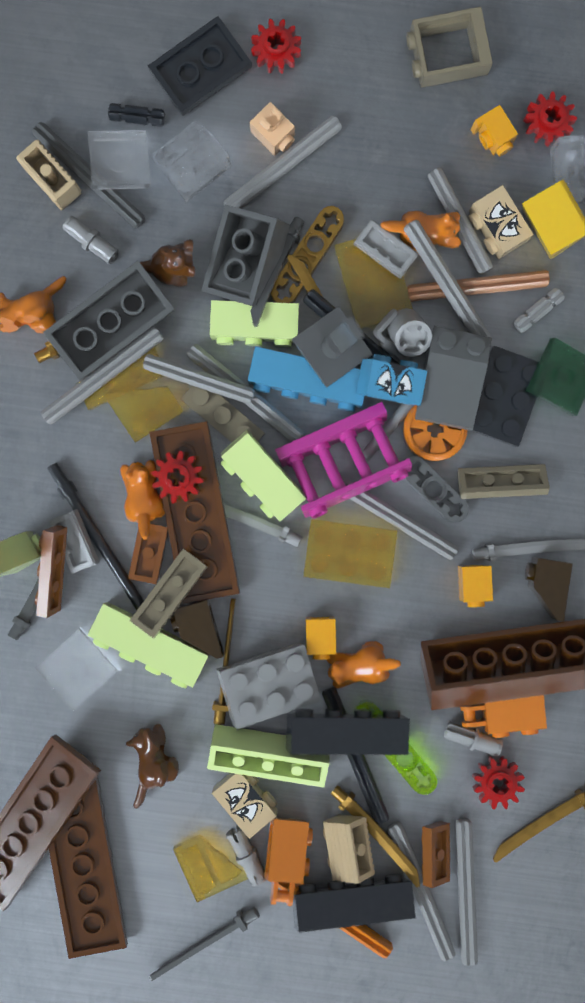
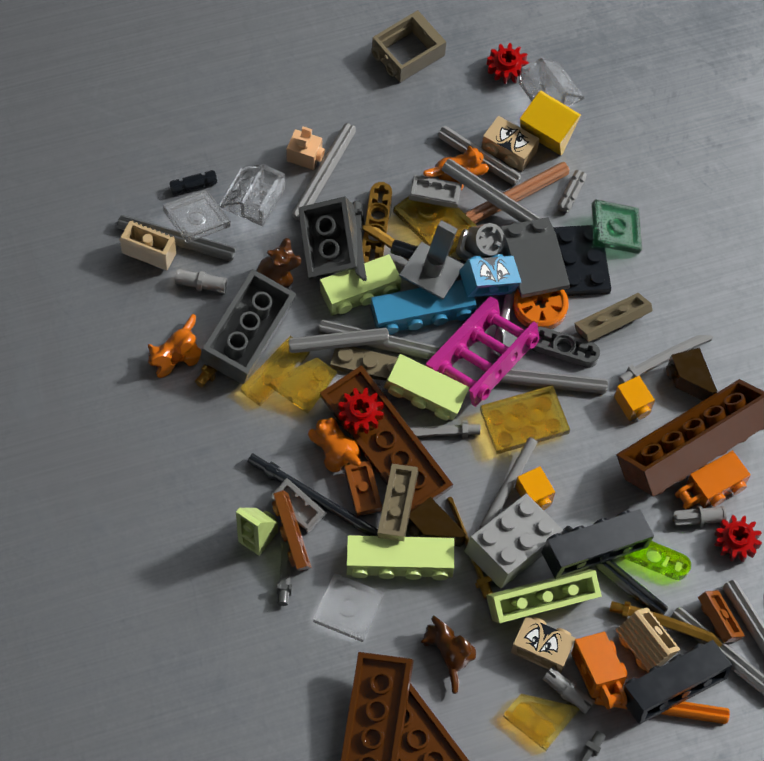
camera: 30 degrees left, 25 degrees down
light grey axle [41,327,163,425] -> none
black plate [148,16,252,116] -> none
red gear [251,19,301,74] -> none
orange animal [327,641,401,689] -> none
light orange brick [471,105,518,157] -> none
none -> light grey bar [480,437,538,528]

